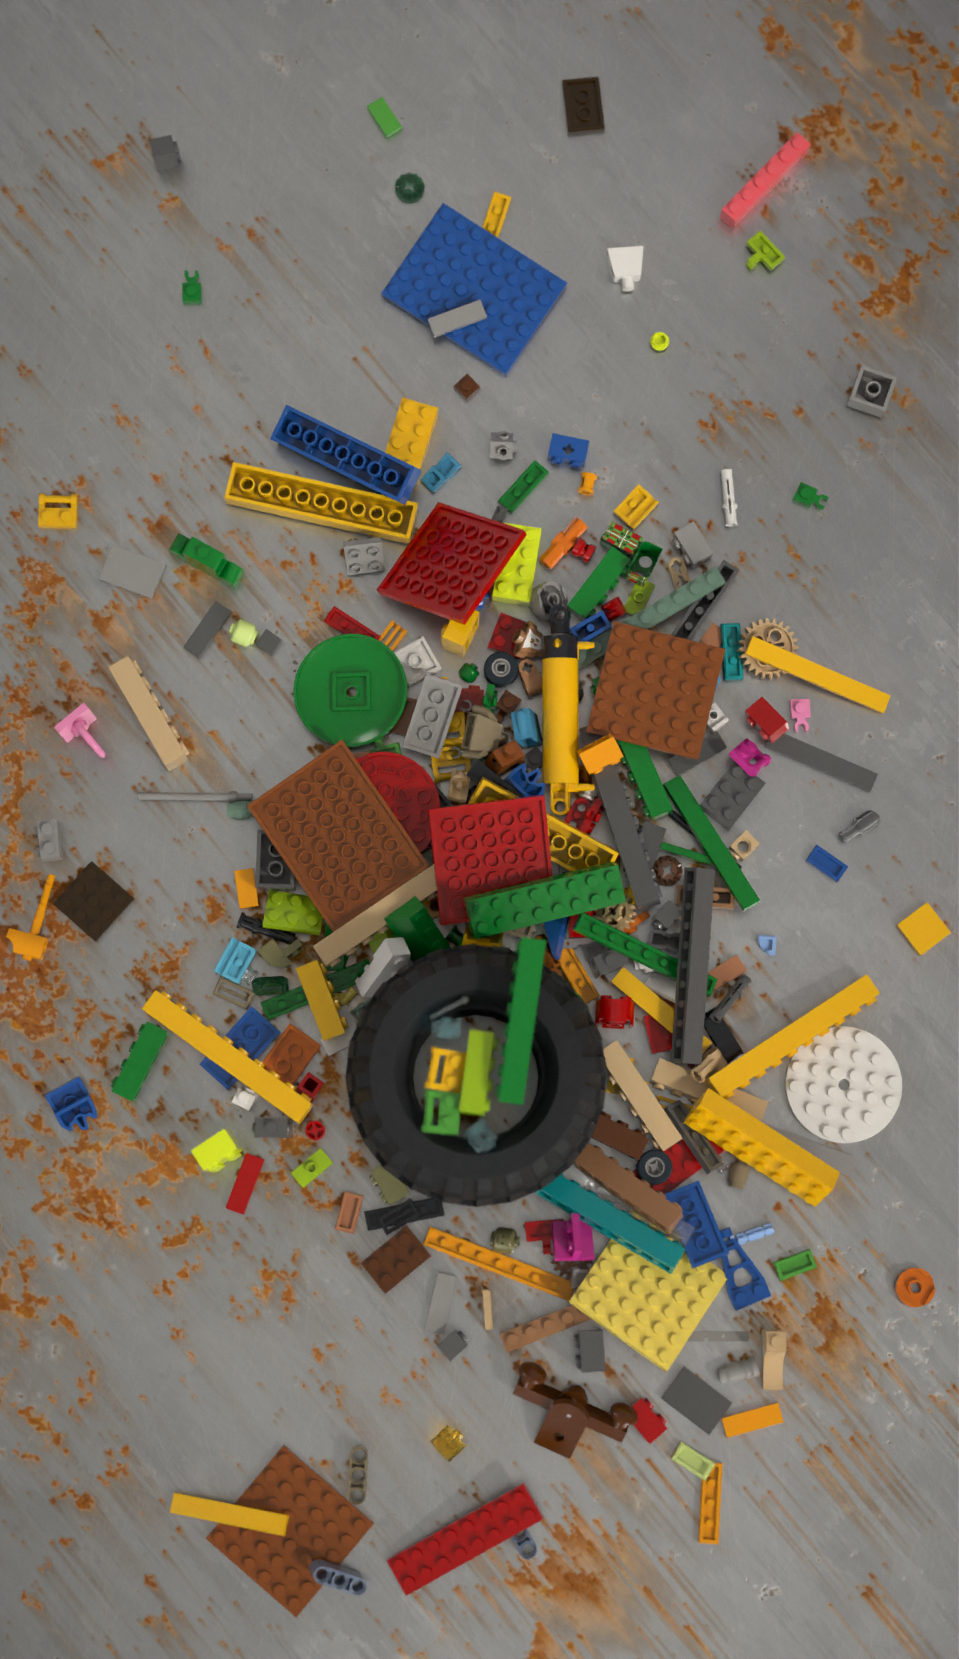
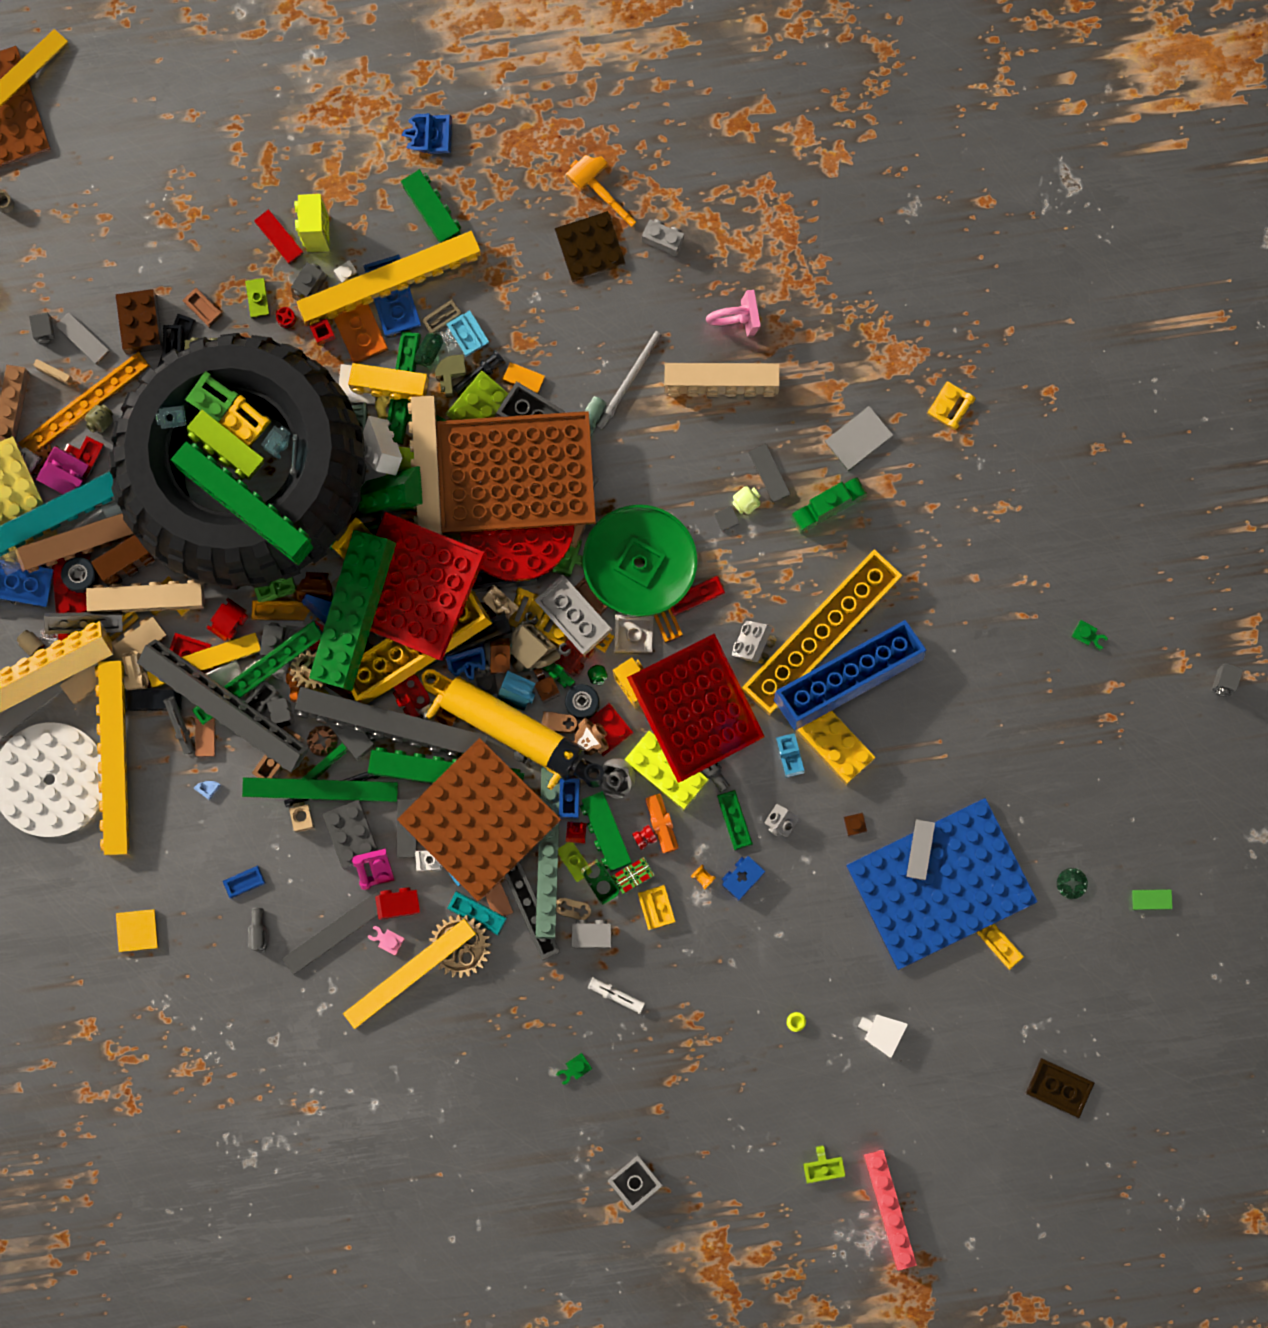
camera: 130 degrees right, 0 degrees up
light orange brick [577,733,624,774] -> none

